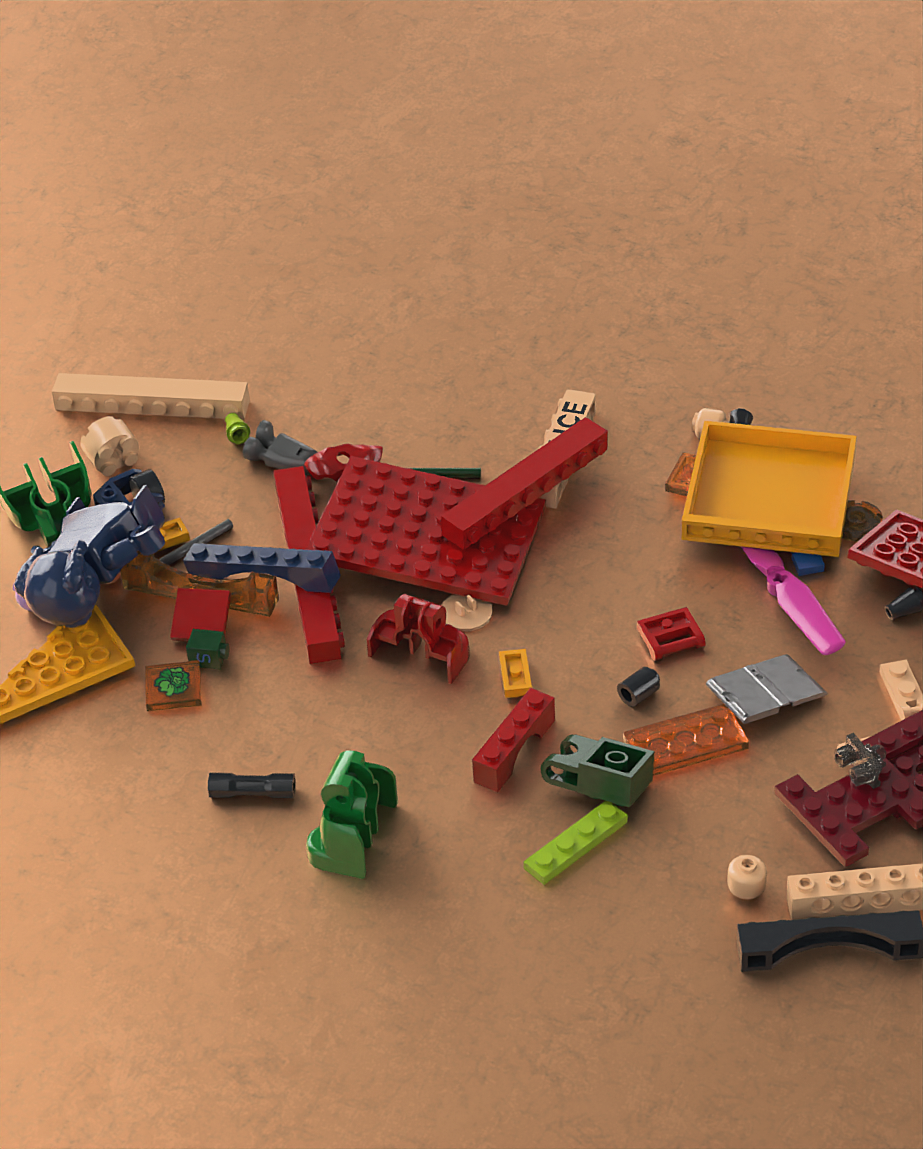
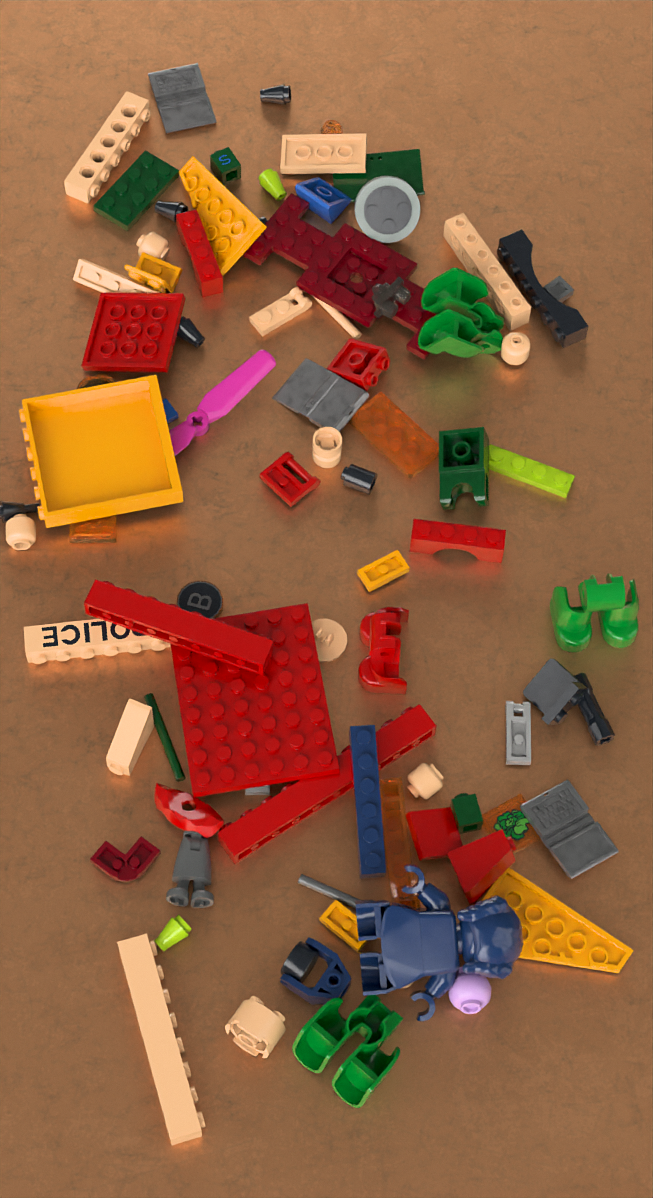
camera: 120 degrees left, 20 degrees up
none -> dark red plate [90,836,161,882]
none -> light nougat slope [106,698,154,776]
none -> black tile [176,581,224,619]
none -> light nougat wheel [312,427,342,468]
none -> red plate [326,338,390,392]
none -> light nougat head [407,763,444,799]
none -> green piece [418,268,504,358]
none -> red slope [447,829,517,905]
none -> light grey plate [505,701,531,765]
none -> flat silver piece [520,779,619,879]
none -> black bracket [523,659,588,725]
none -> dark grey plate [543,276,574,303]

